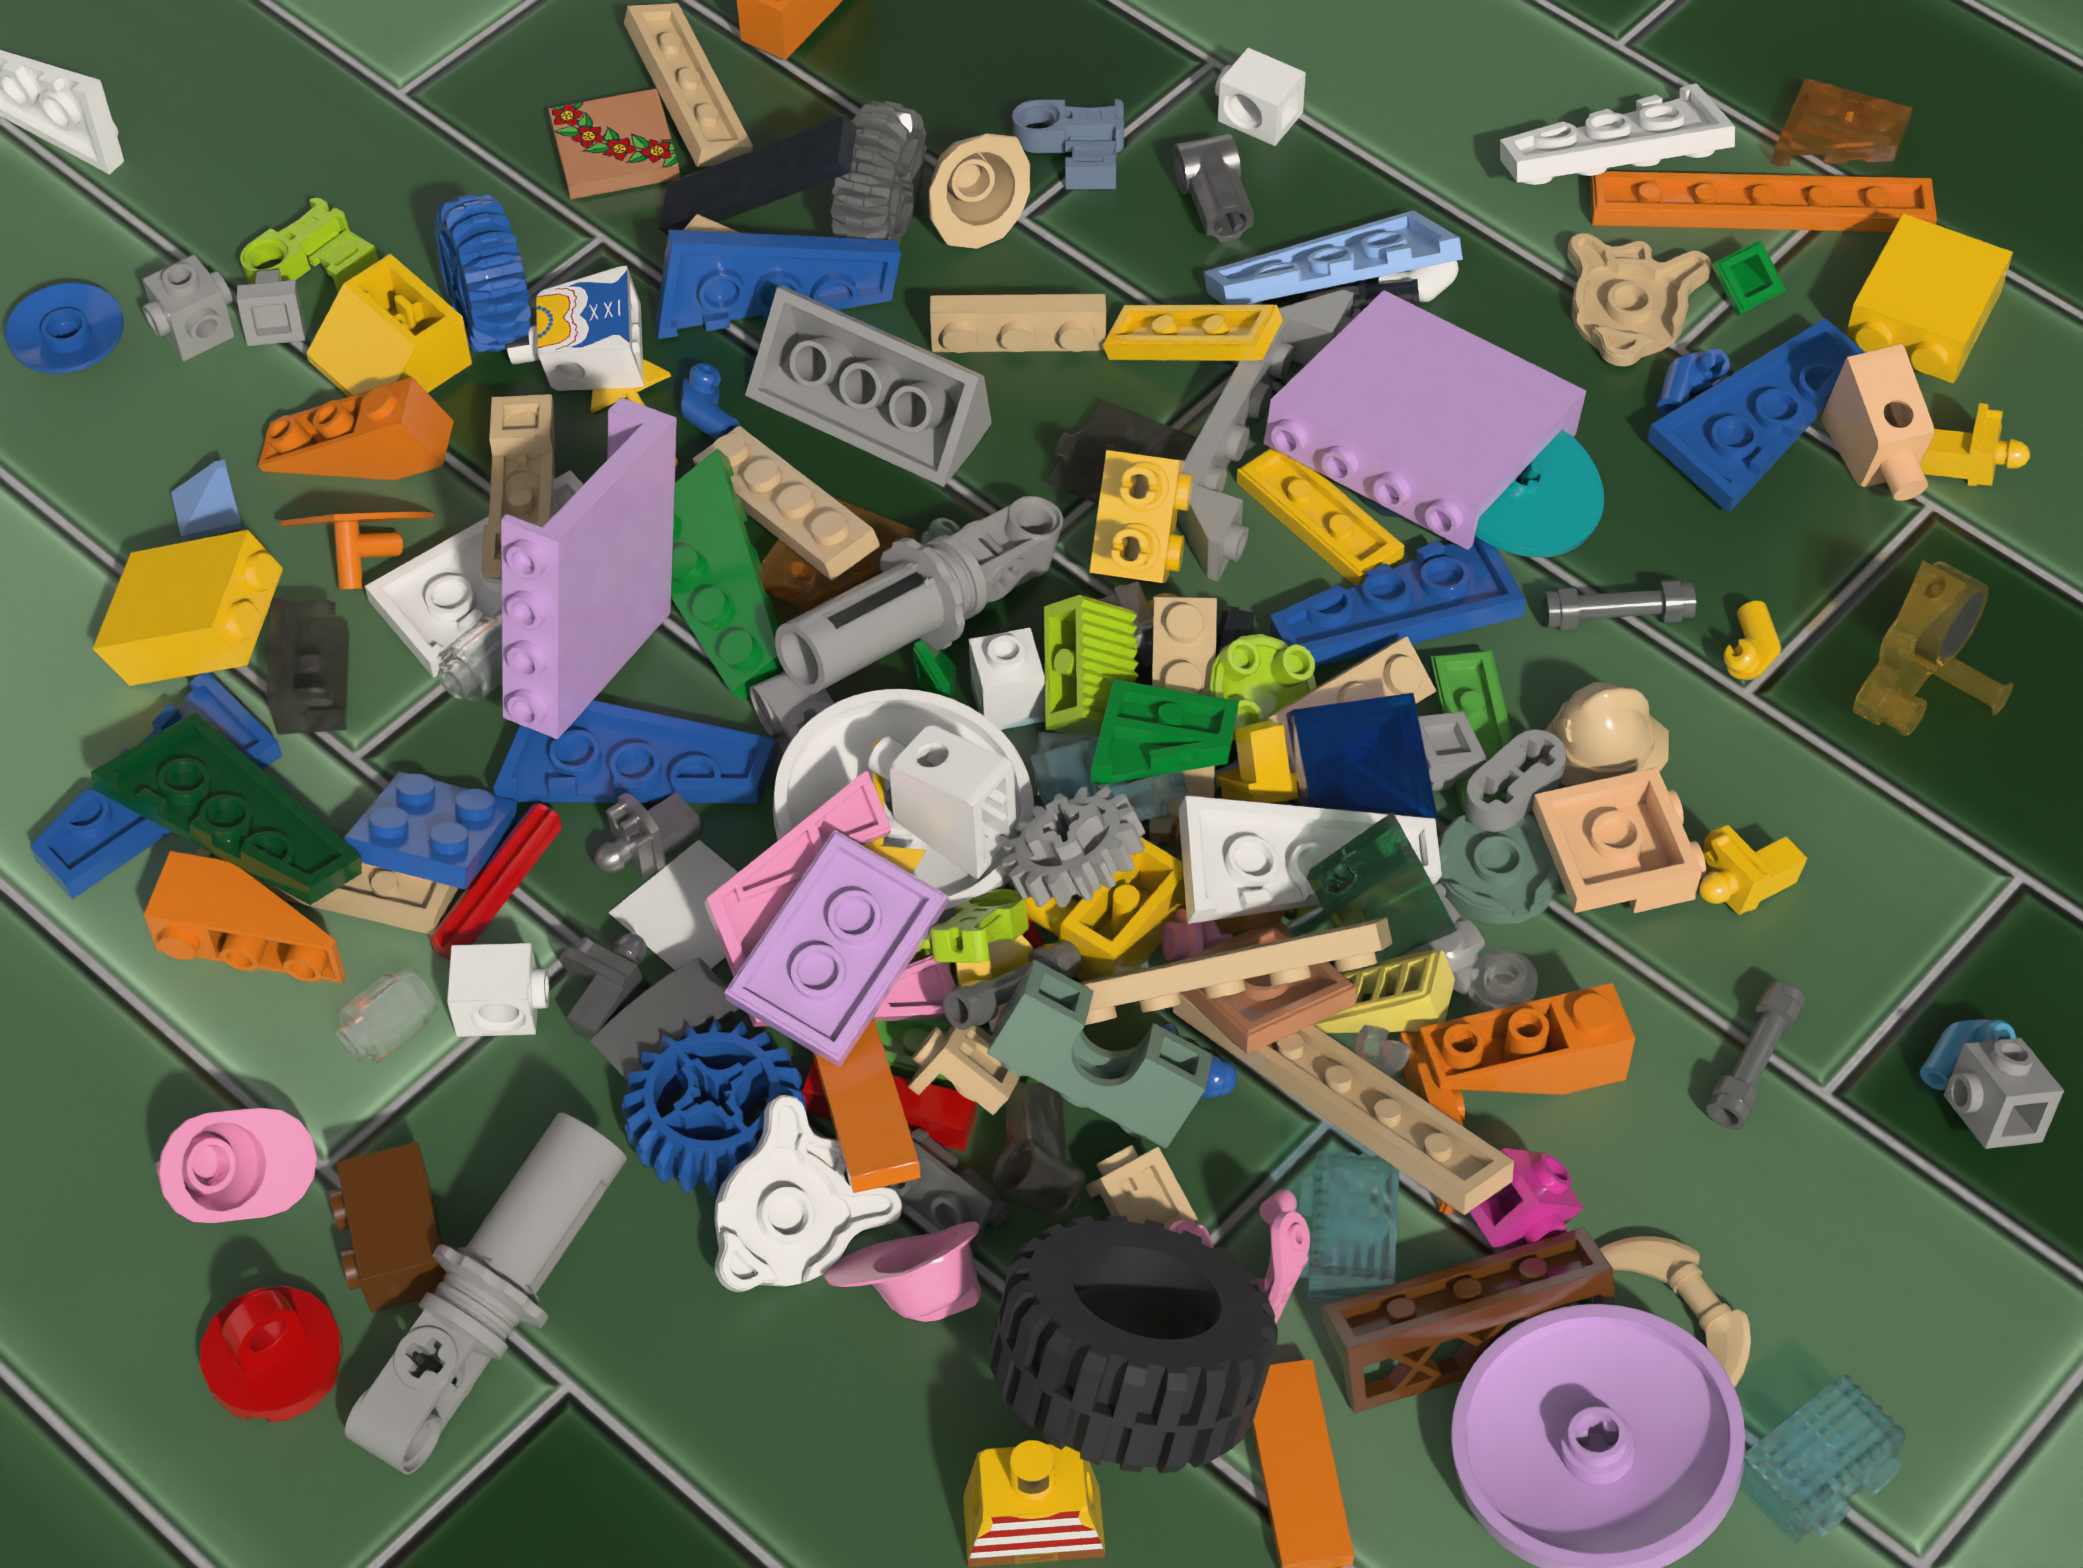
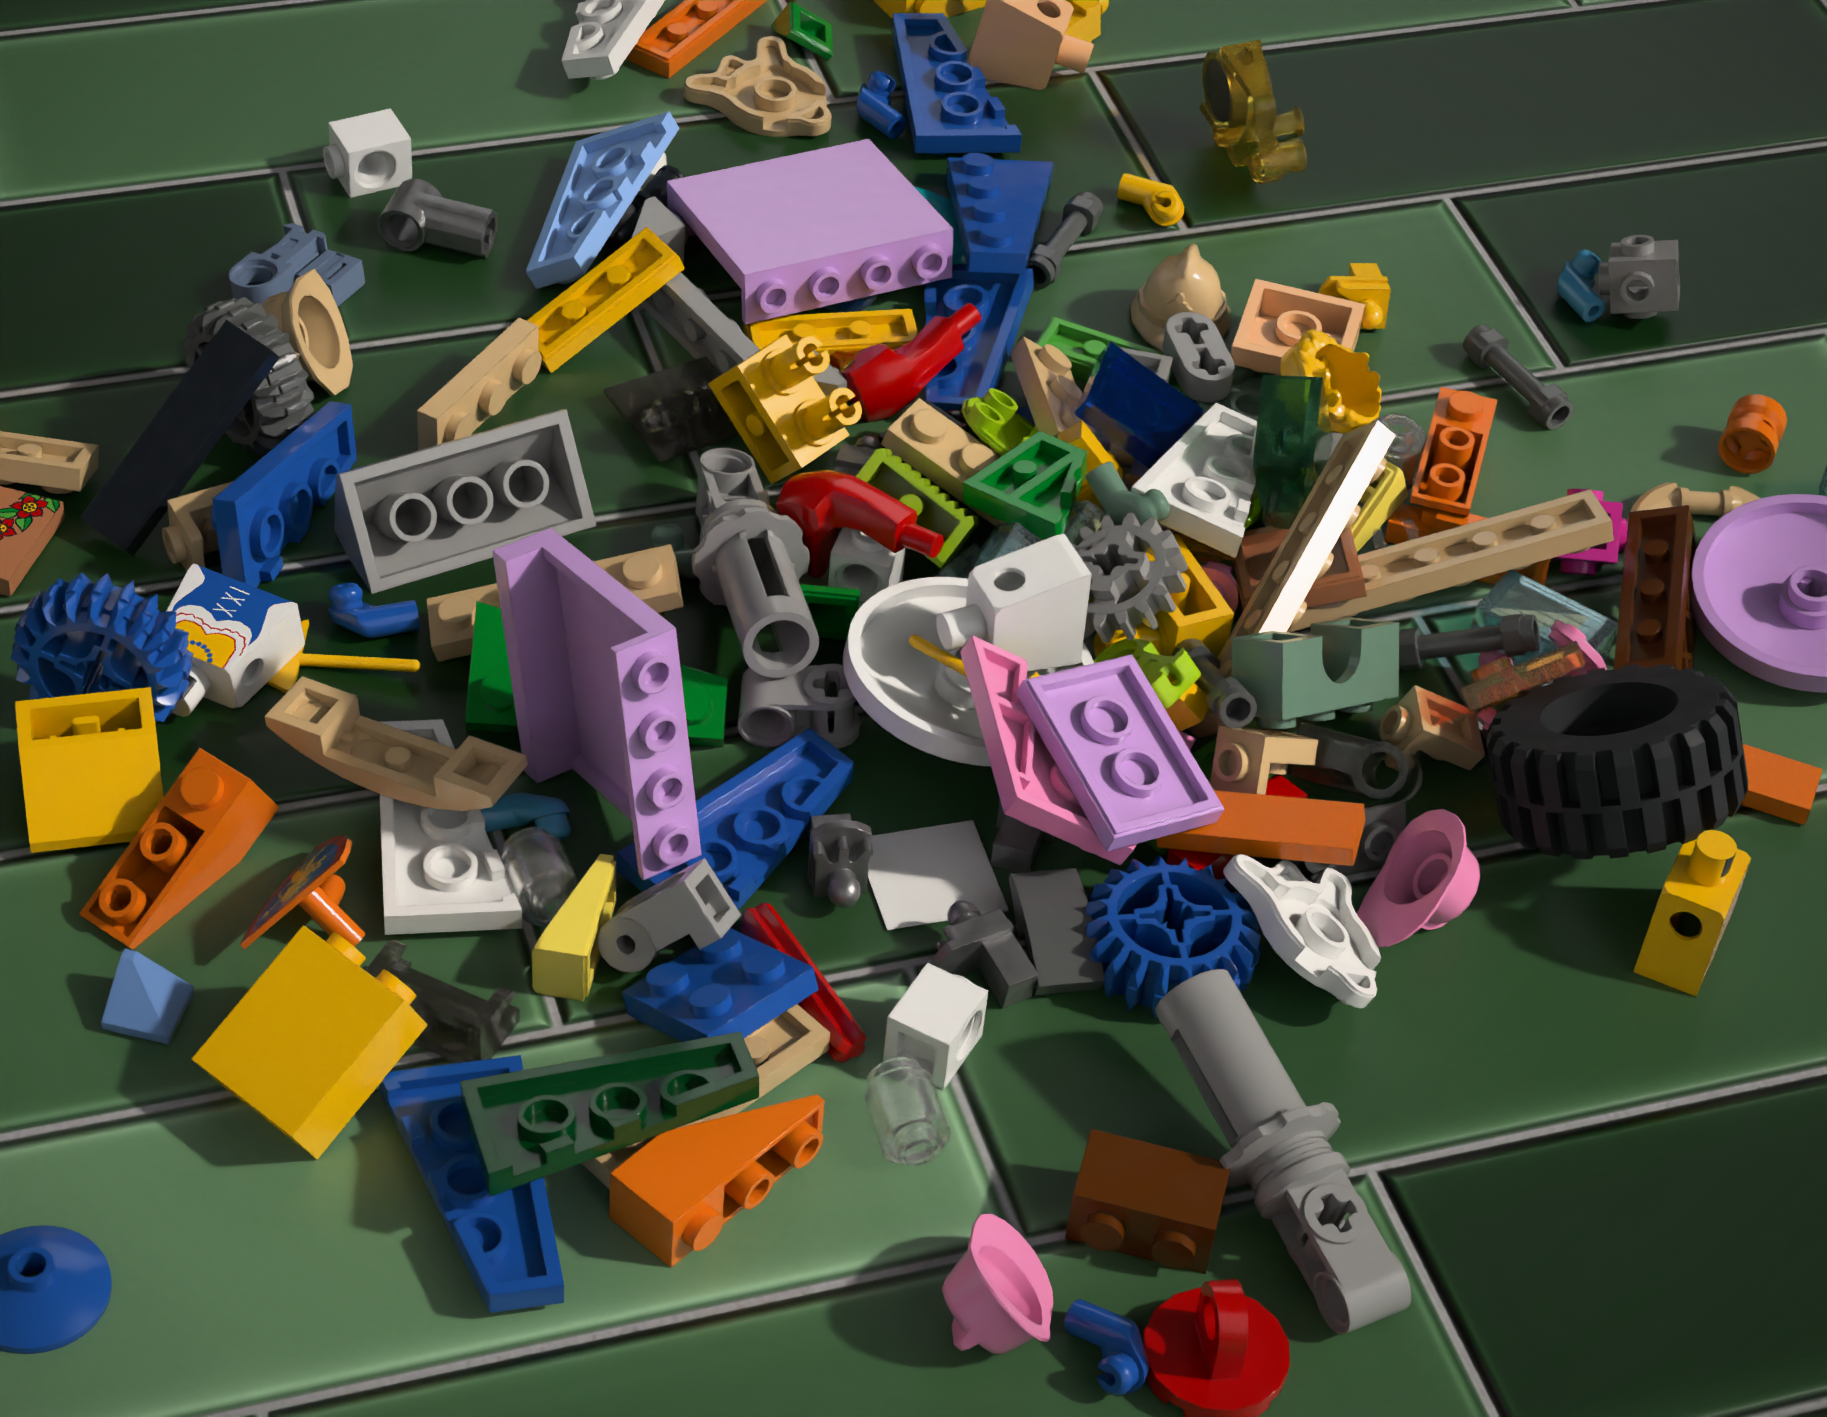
camera: 65 degrees left, 10 degrees down
none -> light yellow slope [532,854,616,1001]
none -> light grey leg [598,858,741,973]
none -> red animal [776,470,944,579]
none -> red animal [829,303,981,423]
none -> blue wing [946,153,1054,274]
none -> blue arm [1064,1299,1149,1396]
none -> sand green arm [1085,462,1170,526]
none -> yellow hair [1280,329,1382,434]
none -> dark grey bar [1399,613,1540,671]
none -> clear orange wing [1460,641,1587,712]
none -> orange wheel [1718,394,1788,474]

